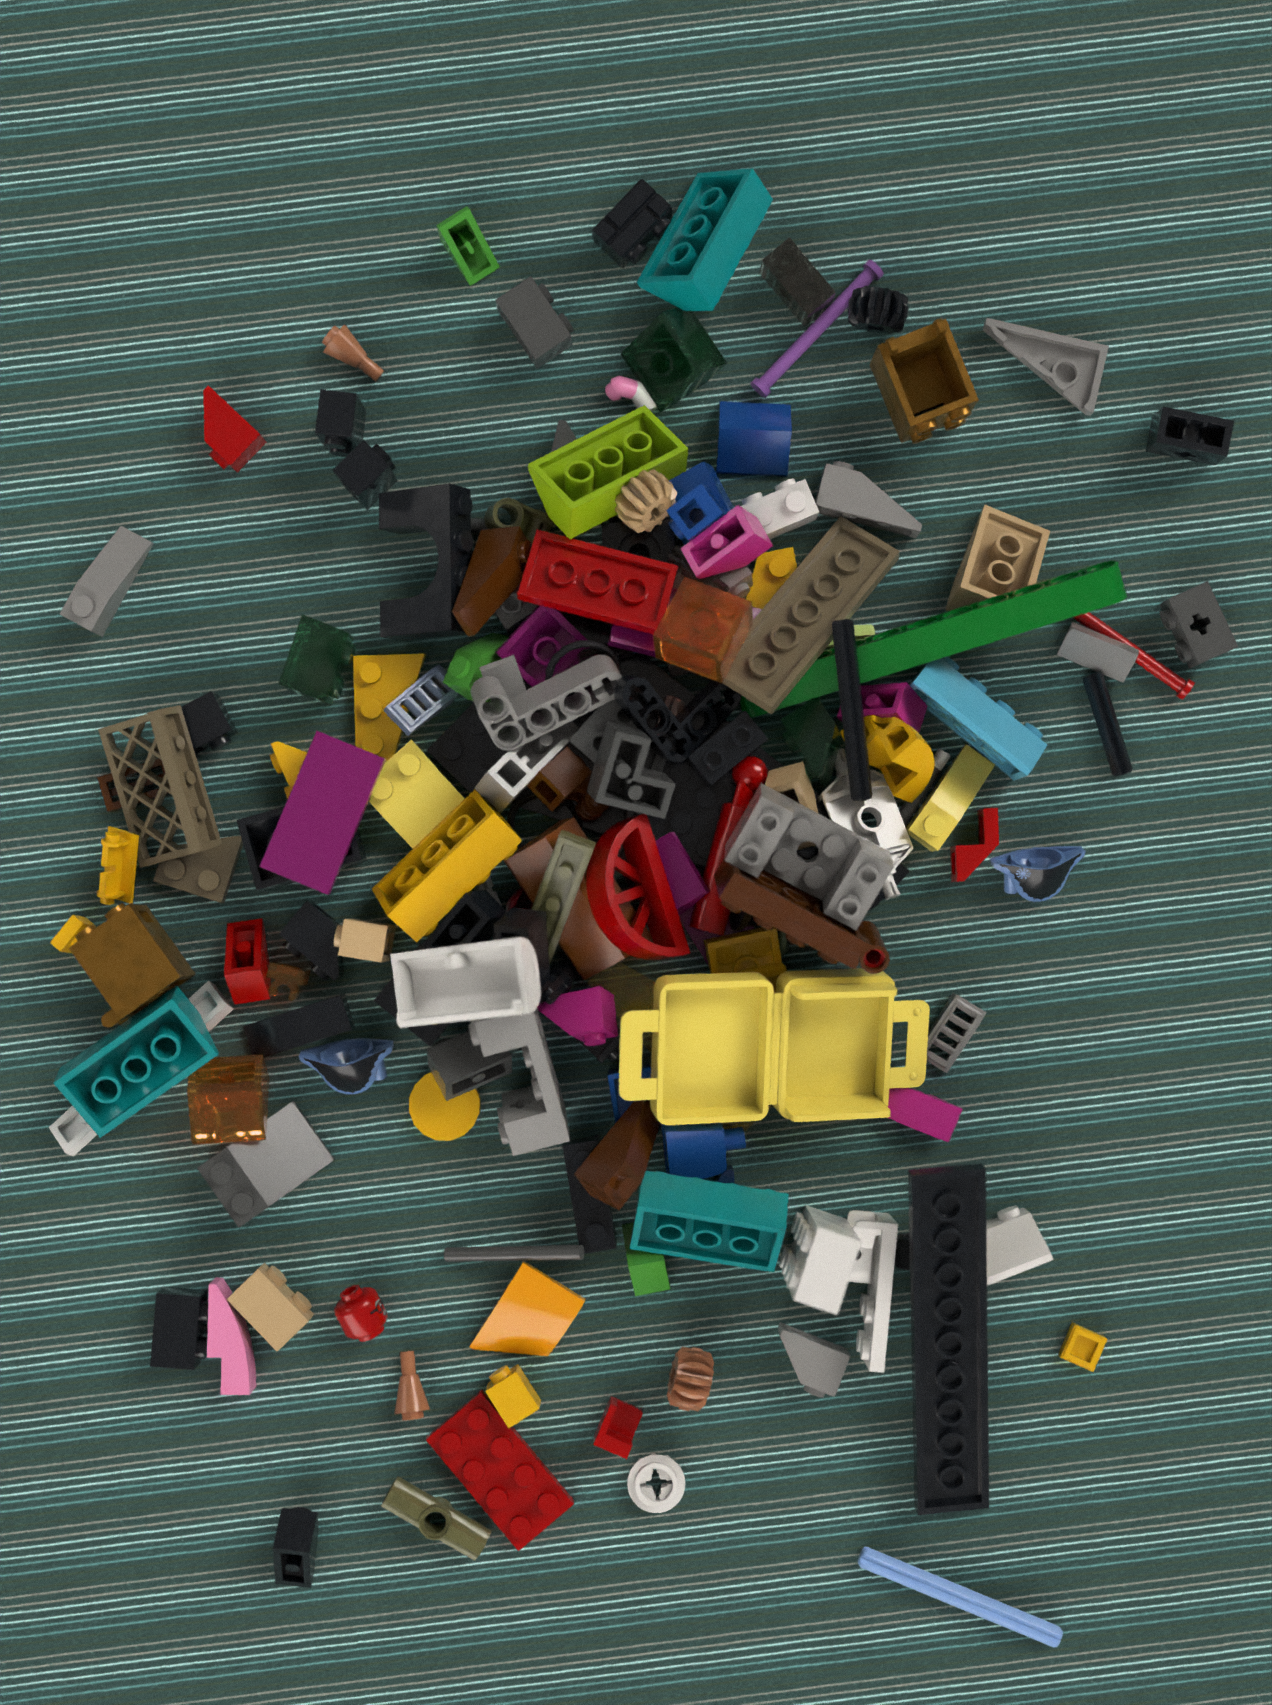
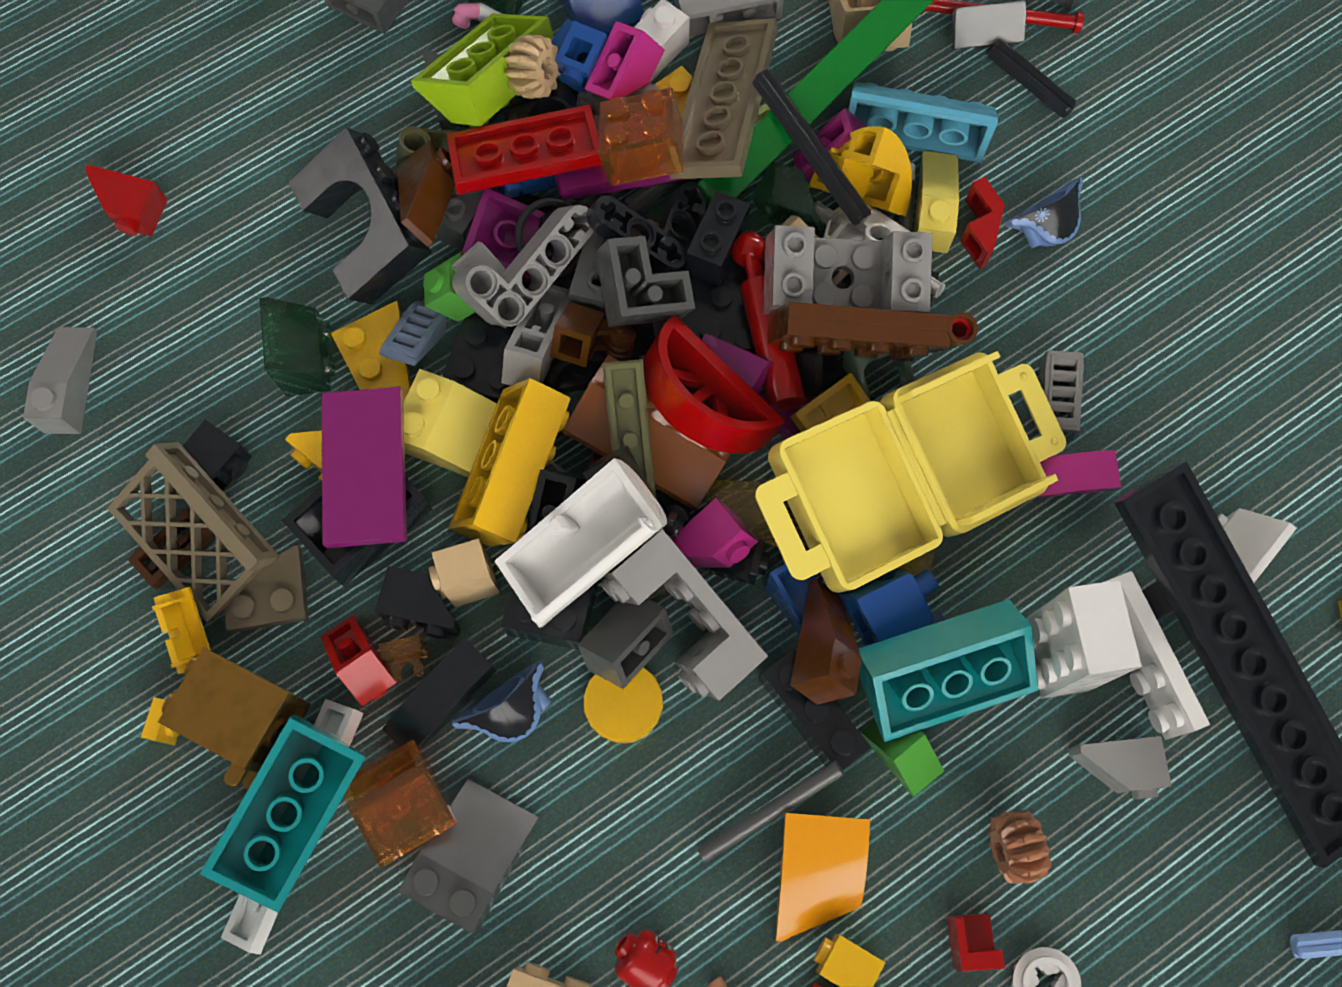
camera: 25 degrees left, 15 degrees down
black brick [315,389,366,457] -> none
nougat cone [322,325,384,382] -> none
black brick [332,440,398,510] -> none

